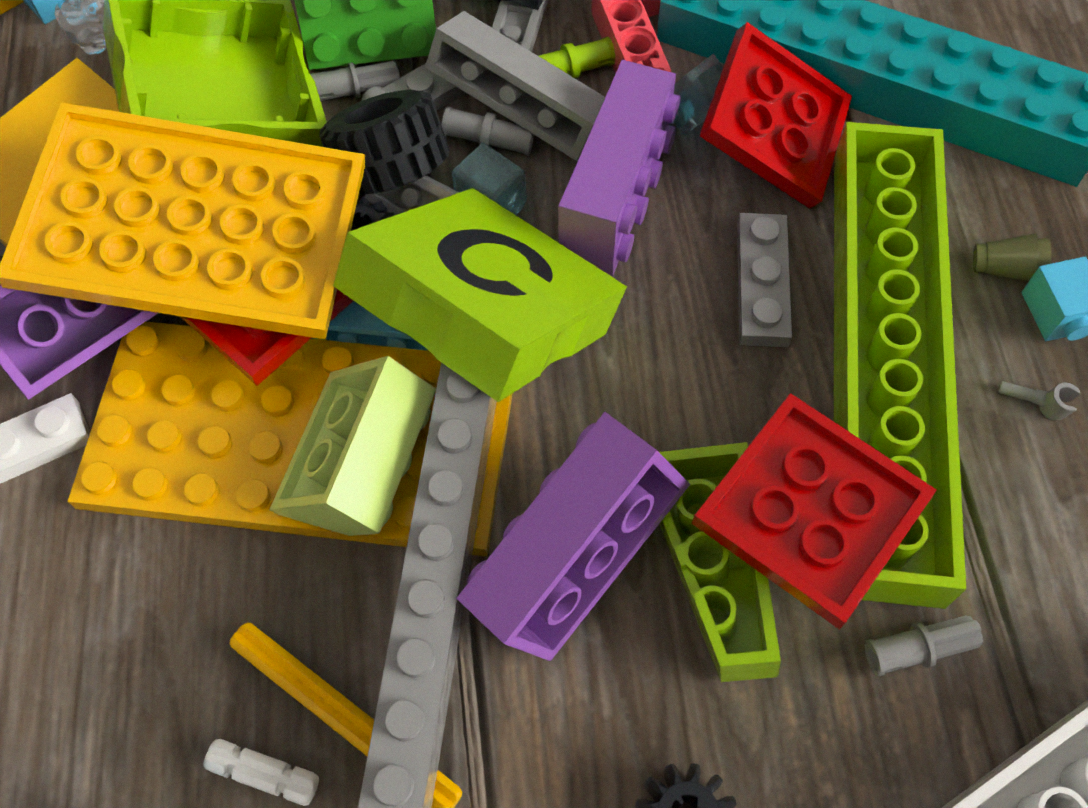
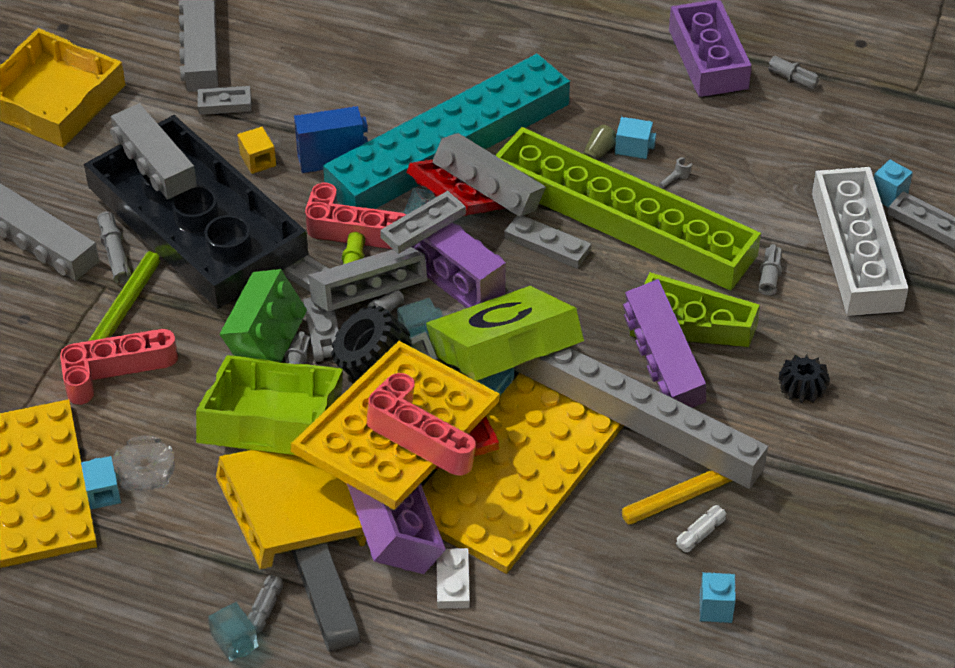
camera: 65 degrees left, 15 degrees down
yellowish green slope [269,356,436,536] -> none
red plate [692,393,937,630] -> none
none -> coral beam [367,373,475,475]
none -> light grey plate [380,191,466,254]
none -> light grey brick [432,133,546,217]

